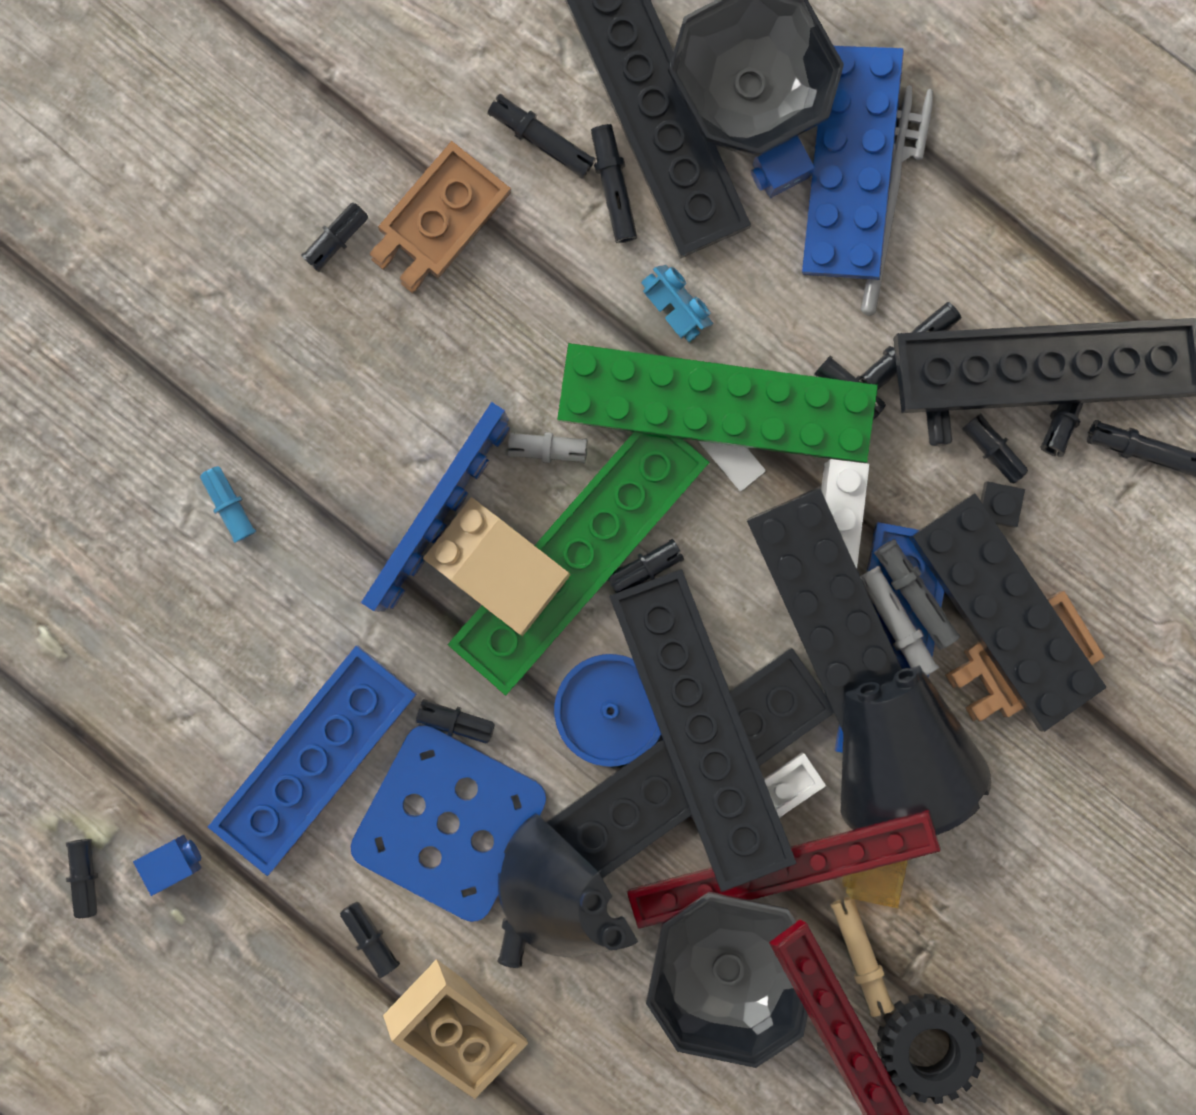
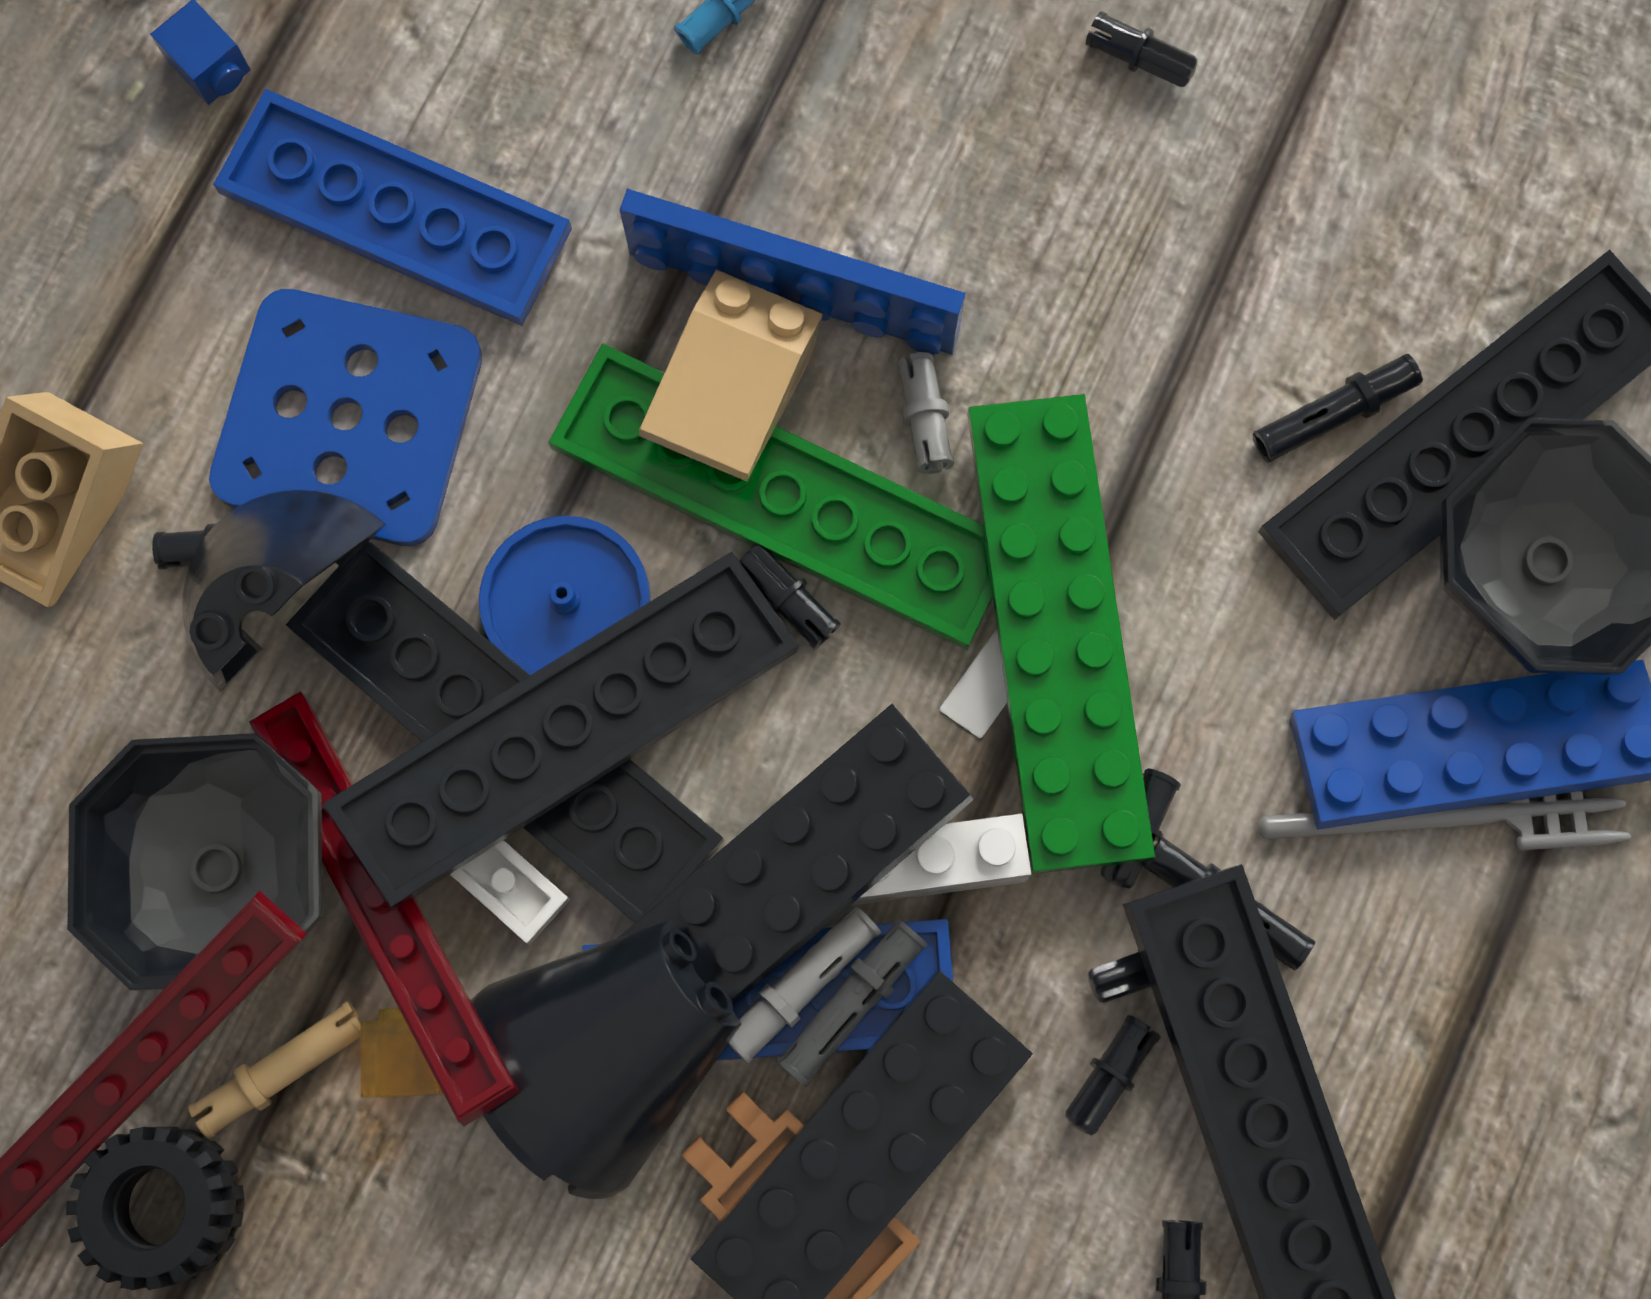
camera: 75 degrees right, 10 degrees down
black axle [340,902,400,978] -> none
medium nougat tile [370,141,511,294] -> none
black axle [416,699,495,744] -> none
black pin [487,93,596,179] -> none
dark azure hinge [641,265,714,342] -> none
blue brick [751,136,815,198] -> none
black plate [980,481,1025,528] -> none
black axle [1040,403,1084,457] -> none

